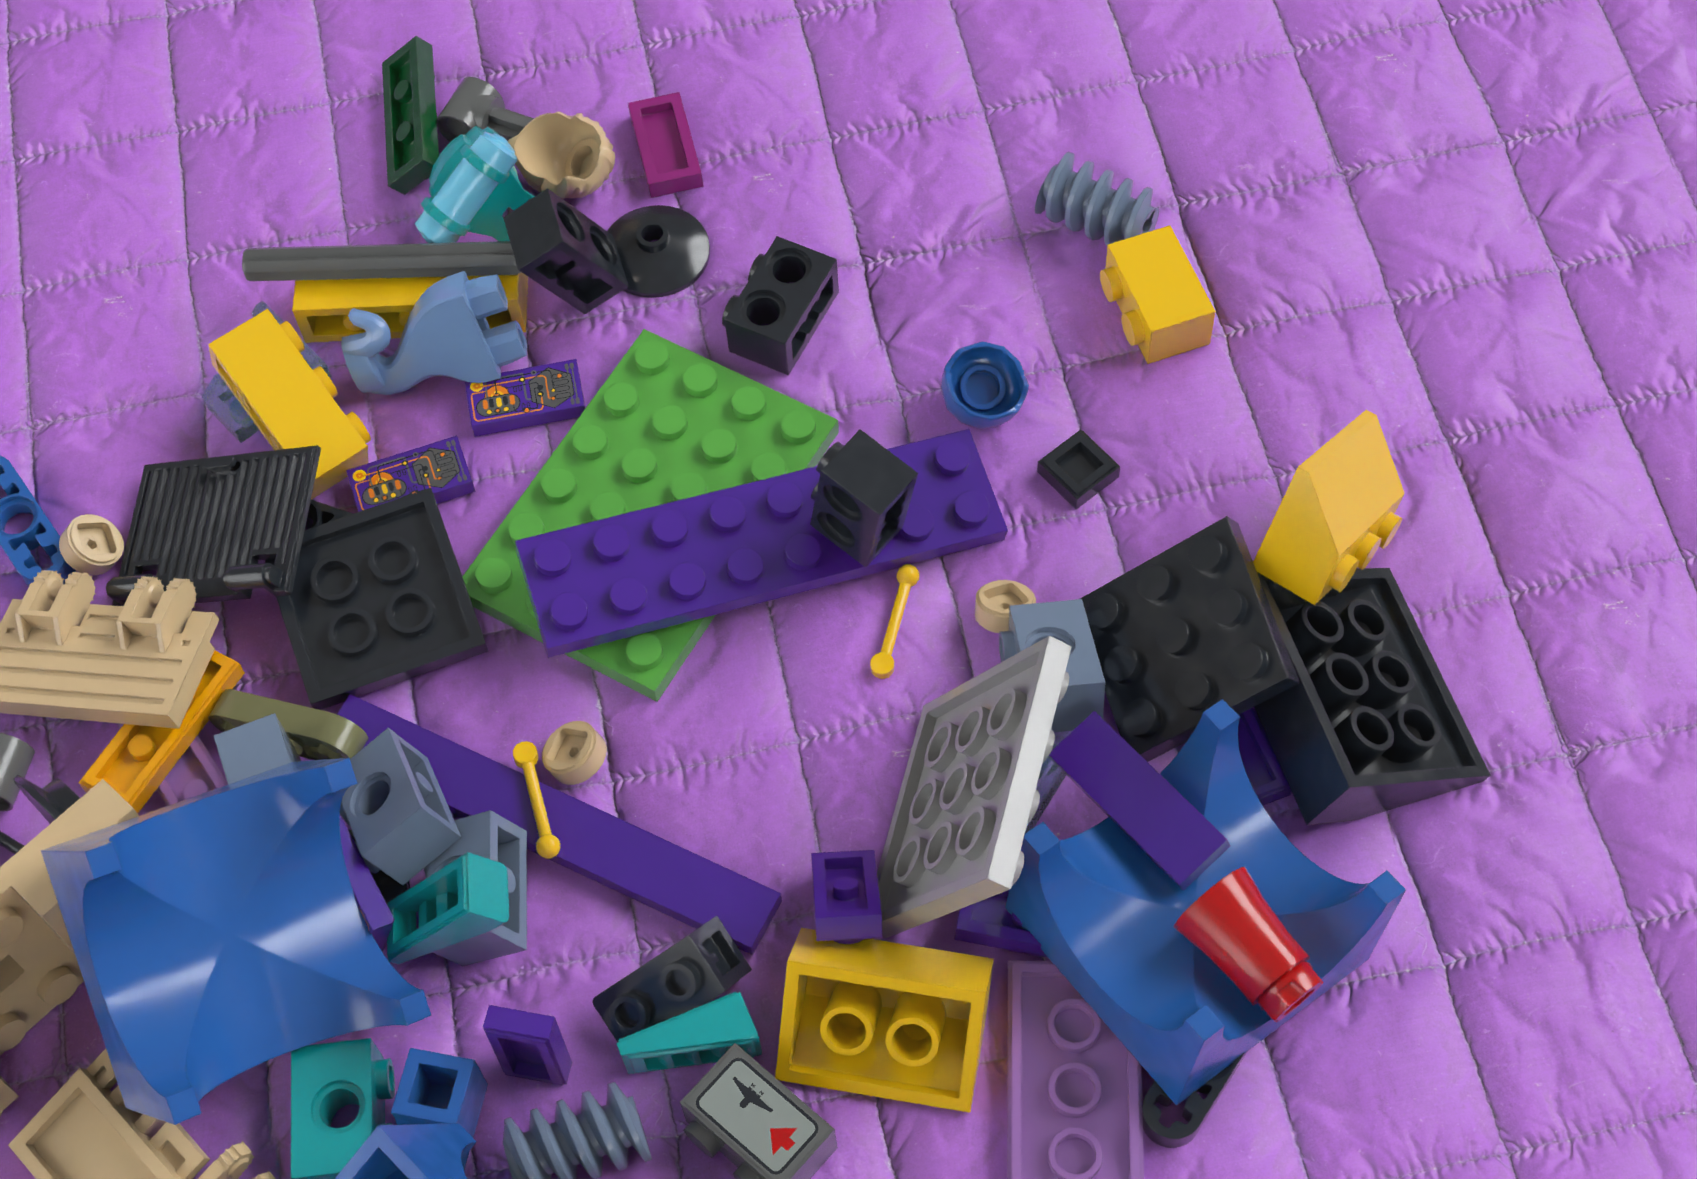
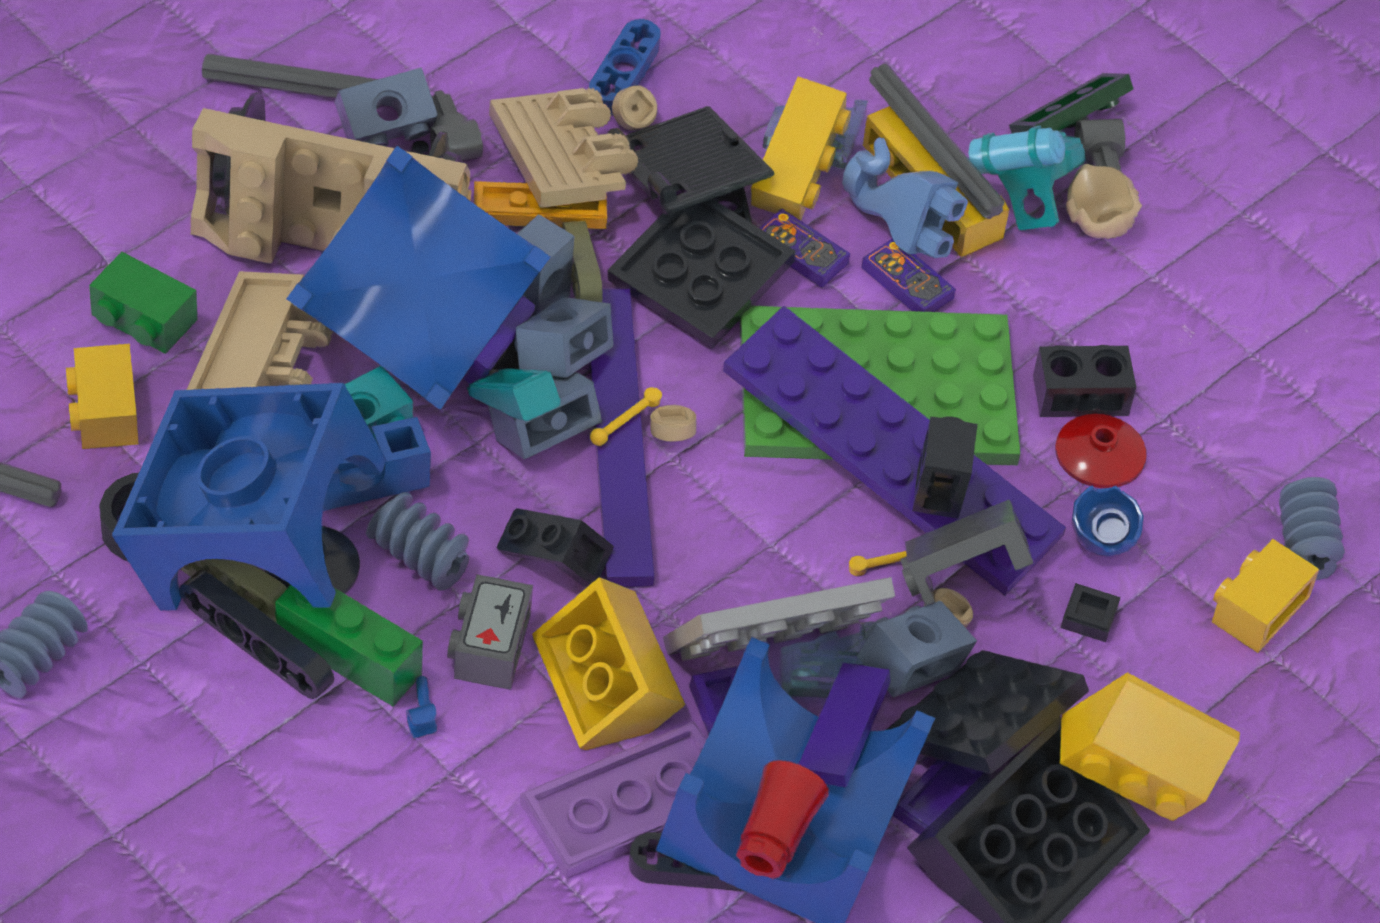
camera: 50 degrees right, 10 degrees down
dark purple tile [483,1005,572,1086] -> none
black brick [503,188,629,314] -> none
black dish [607,205,710,298] -> none
teal slope [616,992,762,1074] -> none
magenta tile [628,92,704,198] -> none
dark purple plate [811,850,883,944] -> none
none -> dark grey panel [900,499,1033,606]
none -> red dish [1055,414,1146,488]

